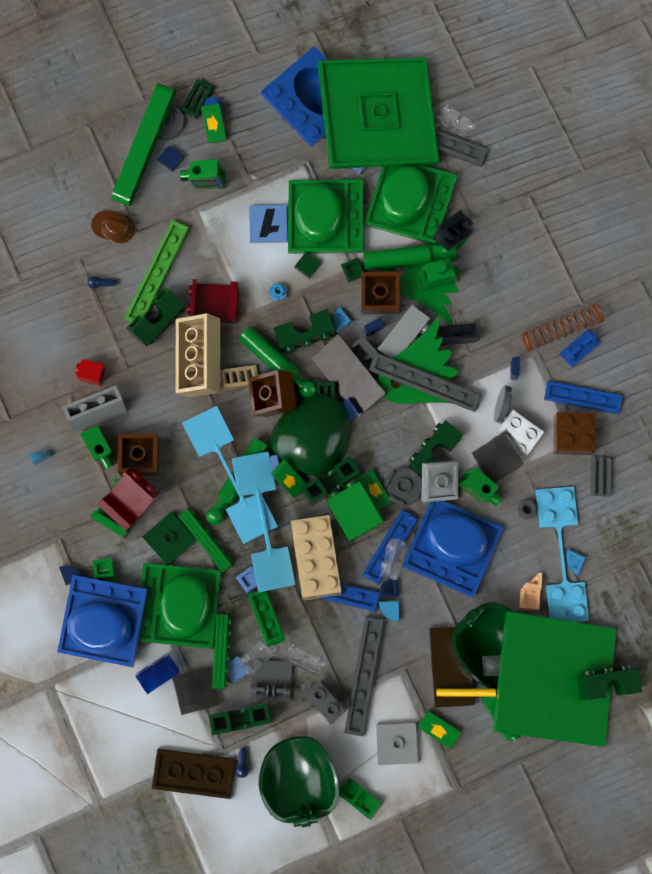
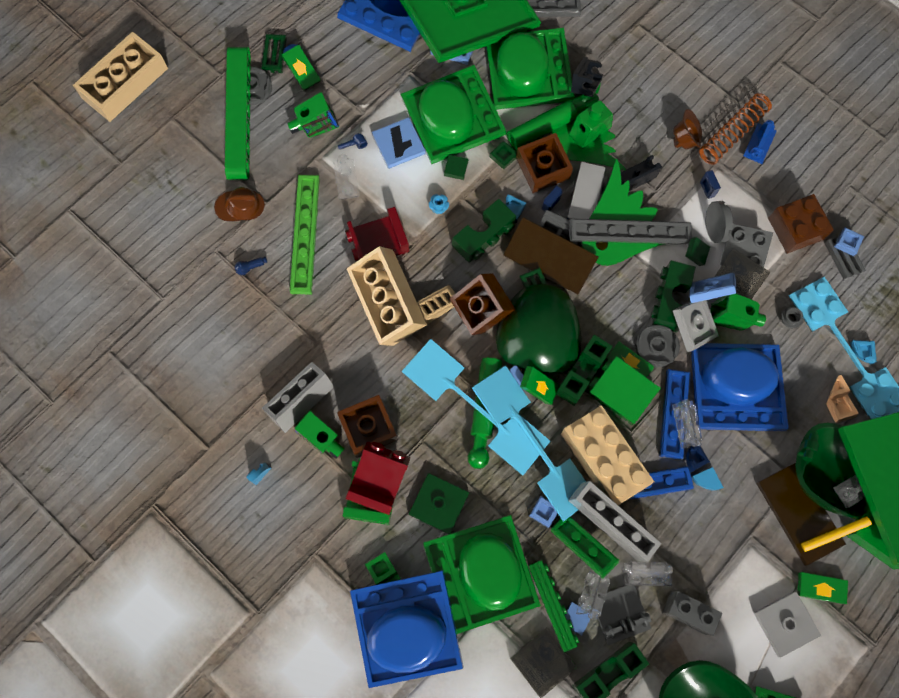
camera: 25 degrees left, 5 degrees down
dark blue tile [59,566,84,586] -> none
red brick [75,359,106,387] -> none
dark green arch [126,288,185,346] -> none
clear blue hinge [135,653,181,694] -> none
dark blue tile [158,145,184,172] -> none
green piece [178,508,232,573] -> none
green piece [238,326,317,397] -> none
dark blue tile [341,397,362,422] -> none
dark grey tile [344,616,384,737] -> none
blue tile [544,381,623,415] -> none
none -> tan brick [73,32,168,122]
none -> dark blue hand [338,133,368,150]
none -> light grey brick [568,481,662,562]
none -> reddish brown piece [673,109,702,149]
none -> dark green tile [685,237,710,266]
none -> medium blue tile [689,273,736,303]
none -> medium blue tile [834,227,864,256]

